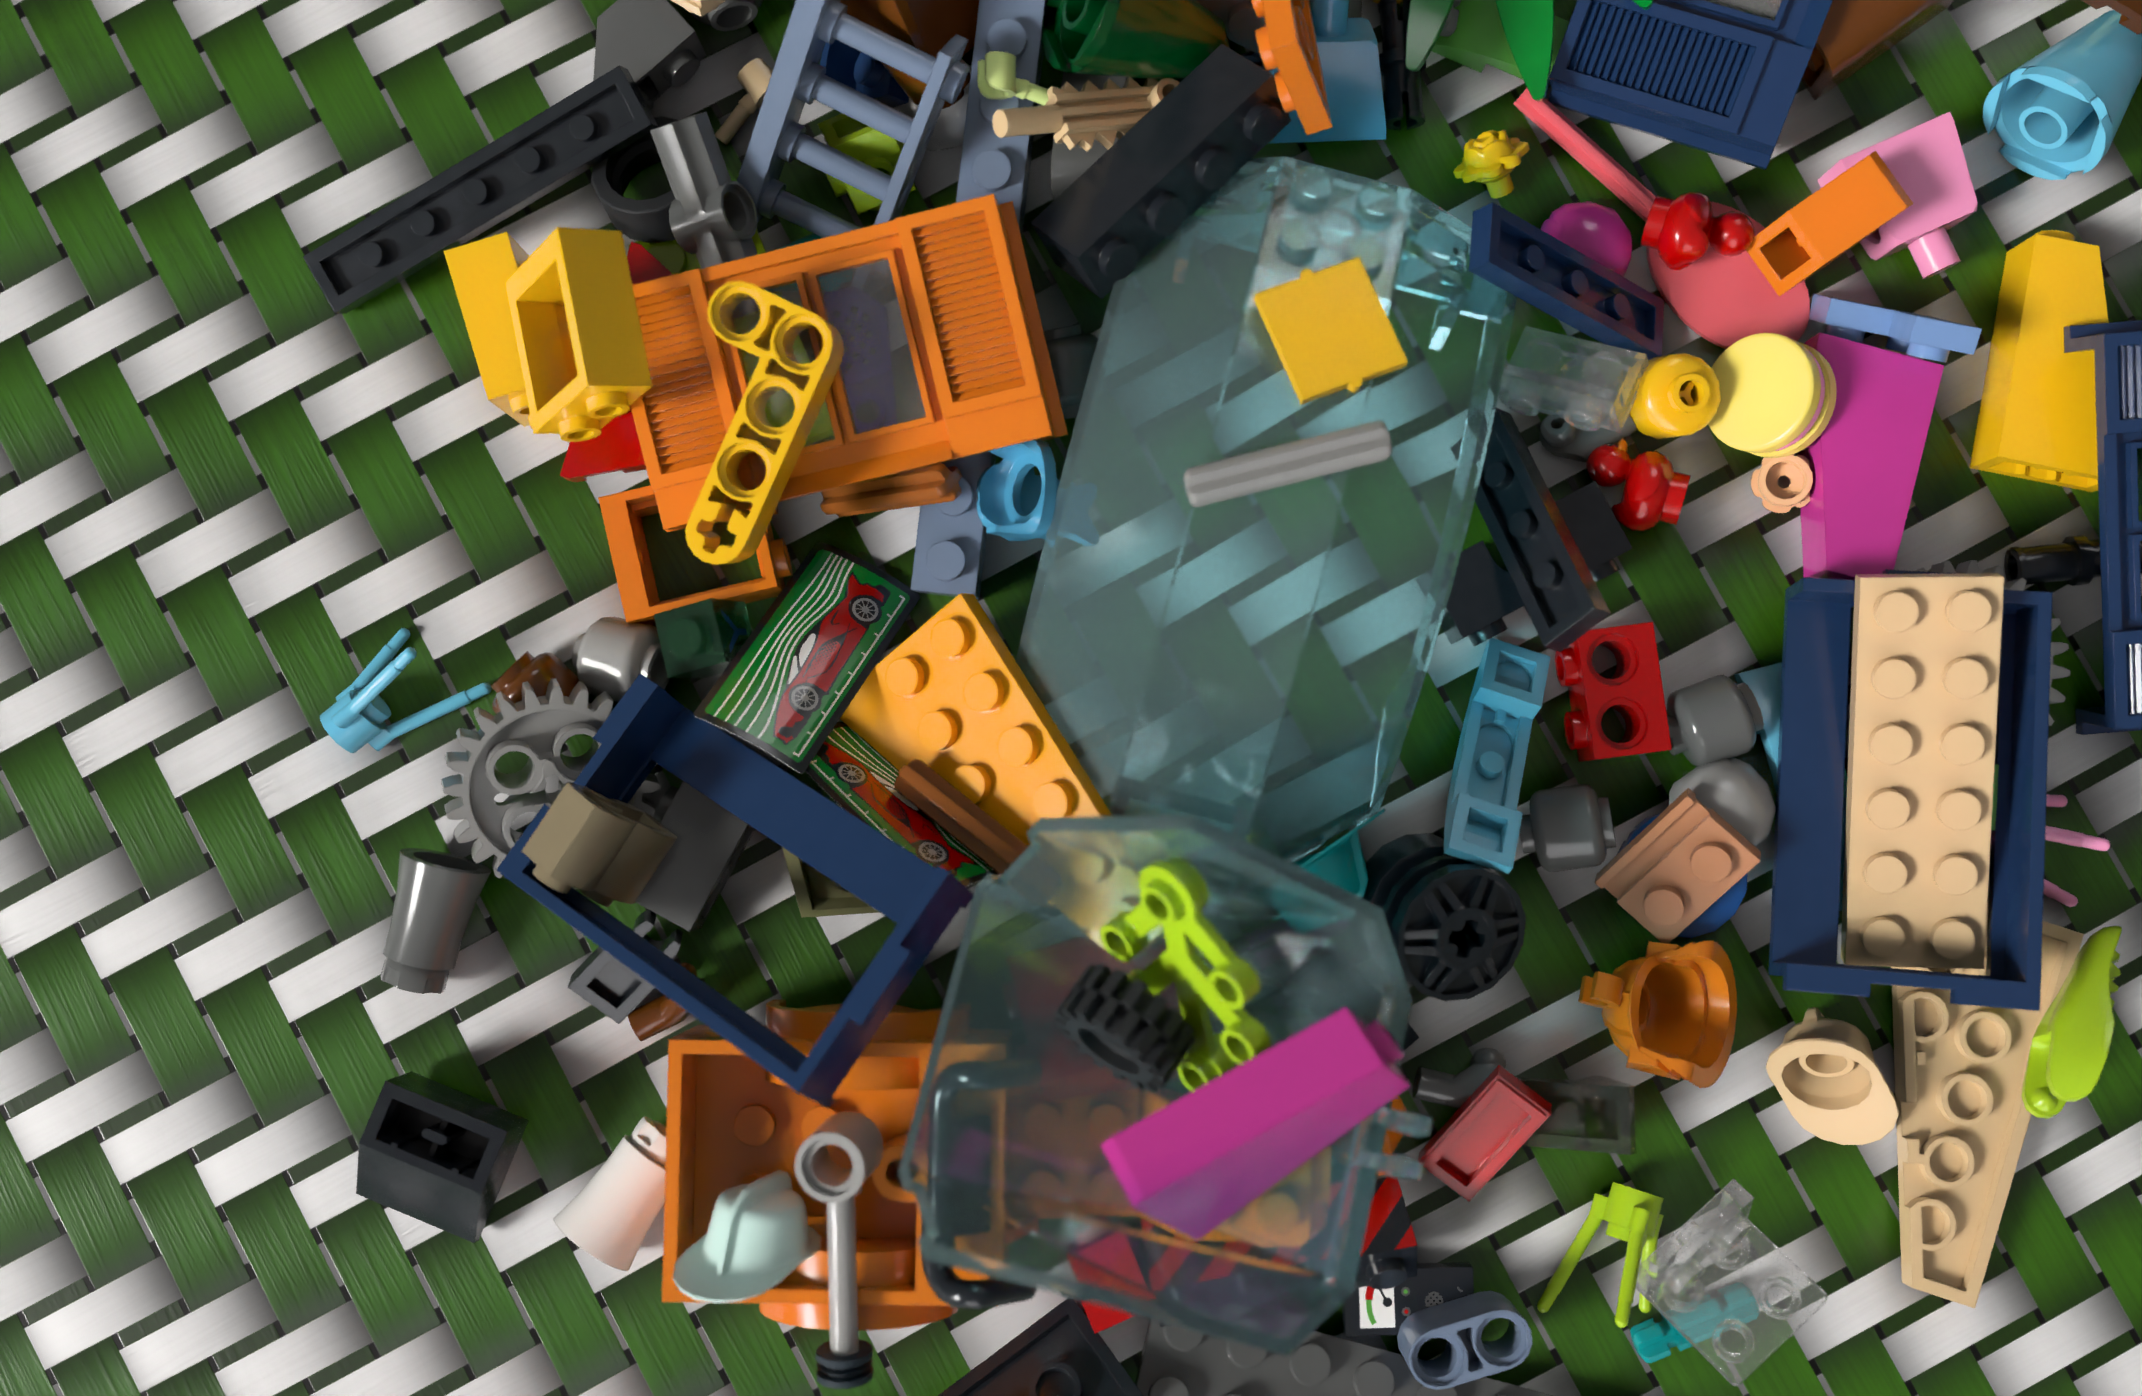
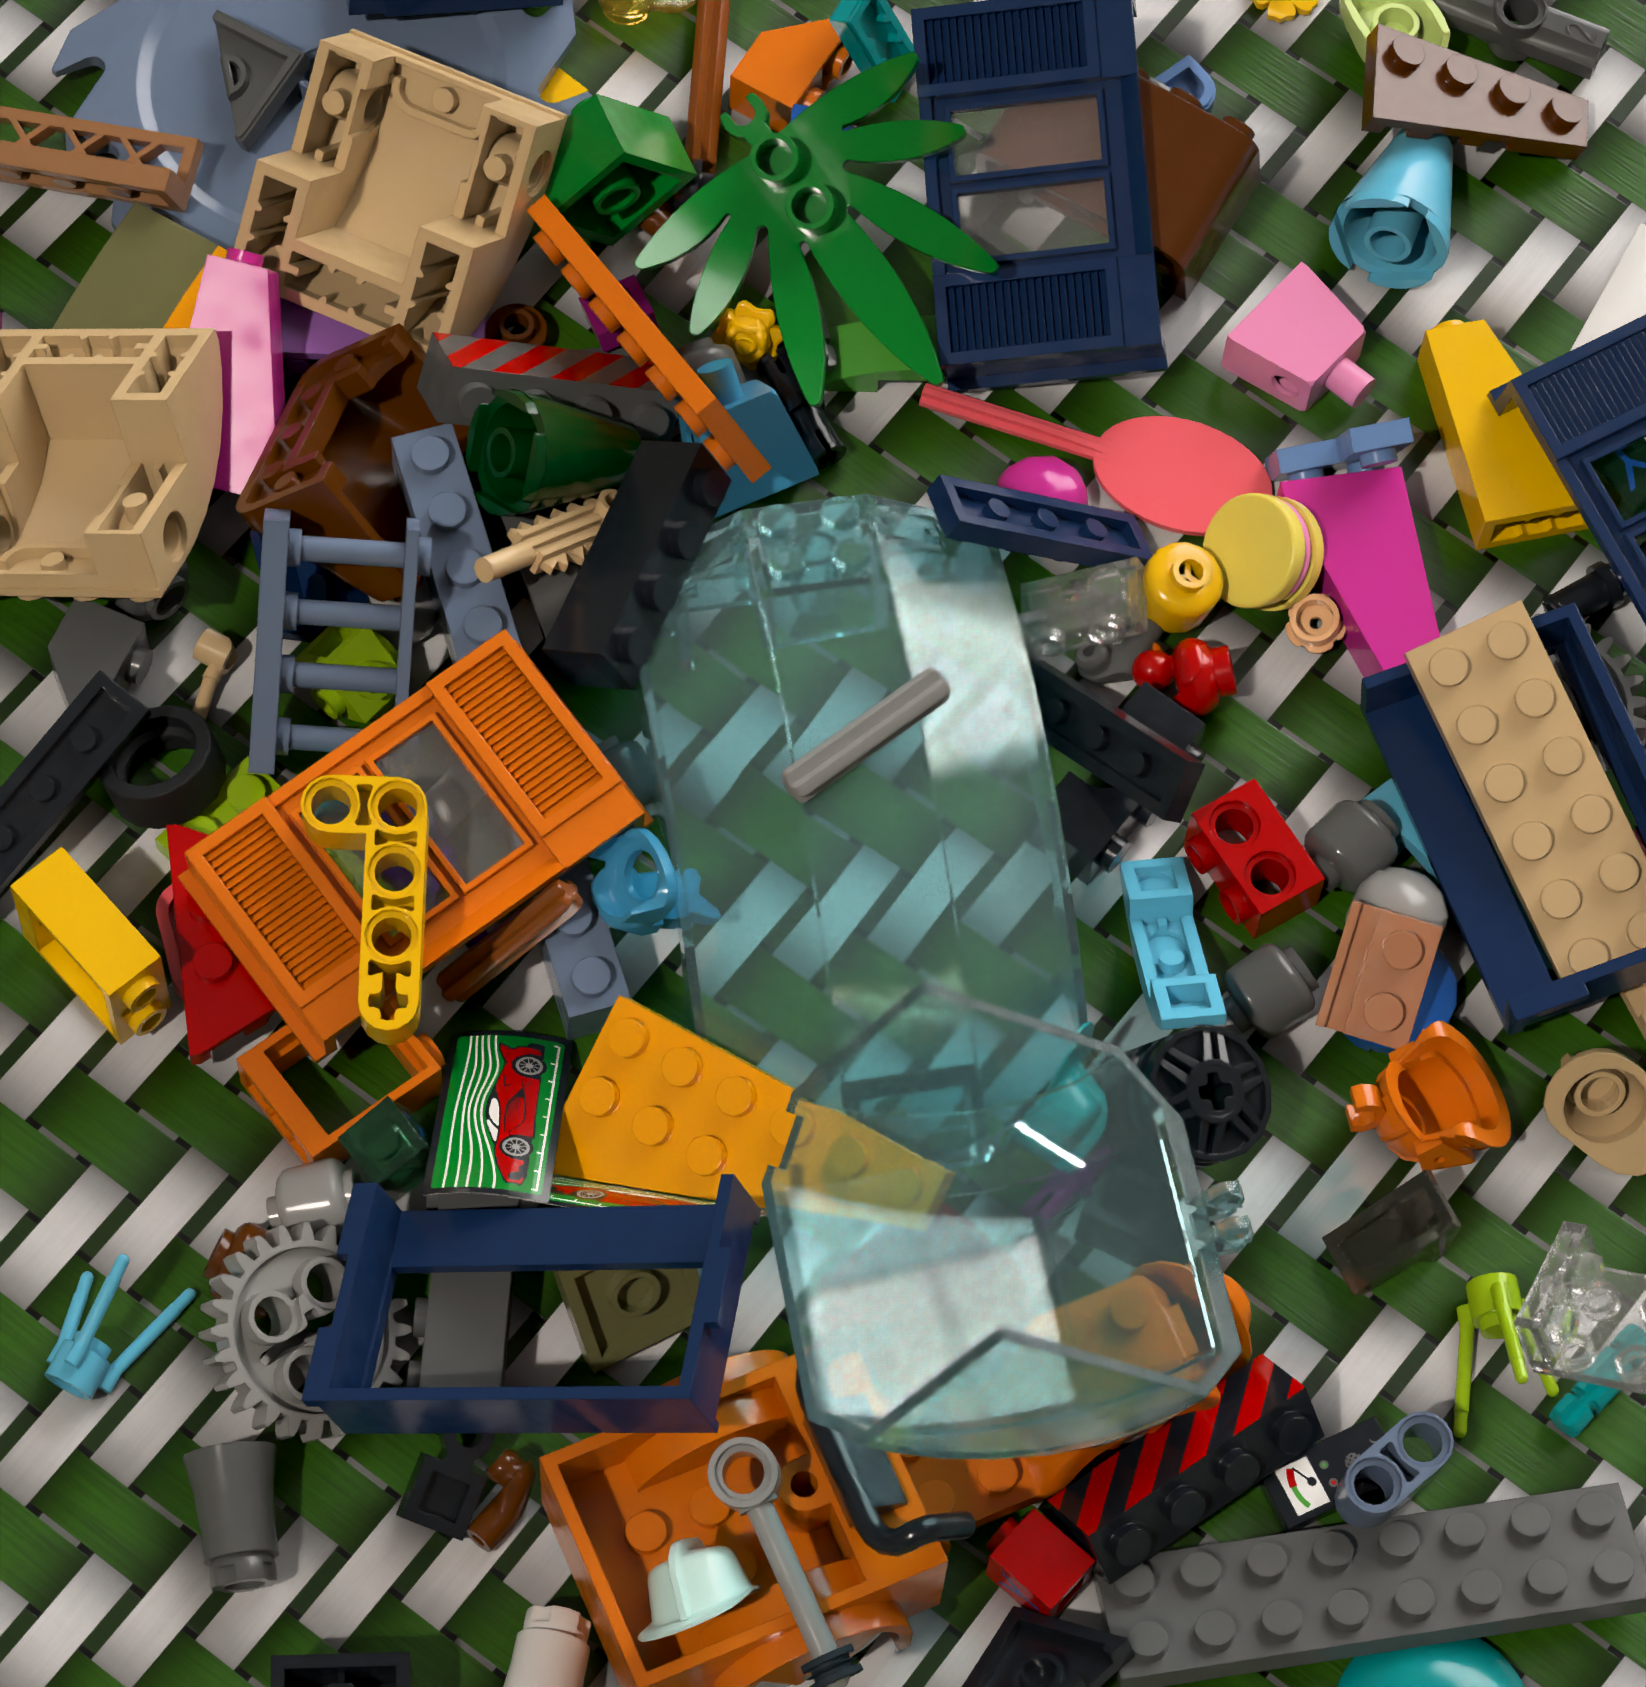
camera: 30 degrees left, 20 degrees down
yellow window [505,227,652,442] -> none
dark tan brick [522,782,678,907] -> none
dark grey piece [650,112,772,319] -> none
dark orange axle [894,759,1060,902] -> none
yellowish green hand [978,51,1048,106] -> none
black tyre [1054,964,1196,1092] -> none
lime plant [1100,857,1272,1092] -> none
dark pink slope [1100,1007,1410,1240] -> none
yellow piece [1253,257,1408,405] -> none
dark grey arm [1412,1048,1506,1109] -> none
red tile [1417,1065,1552,1202] -> none
yellow plant [1453,130,1530,198] -> none
red animal [1641,192,1754,270] -> none
orange slope [1746,151,1914,297] -> none

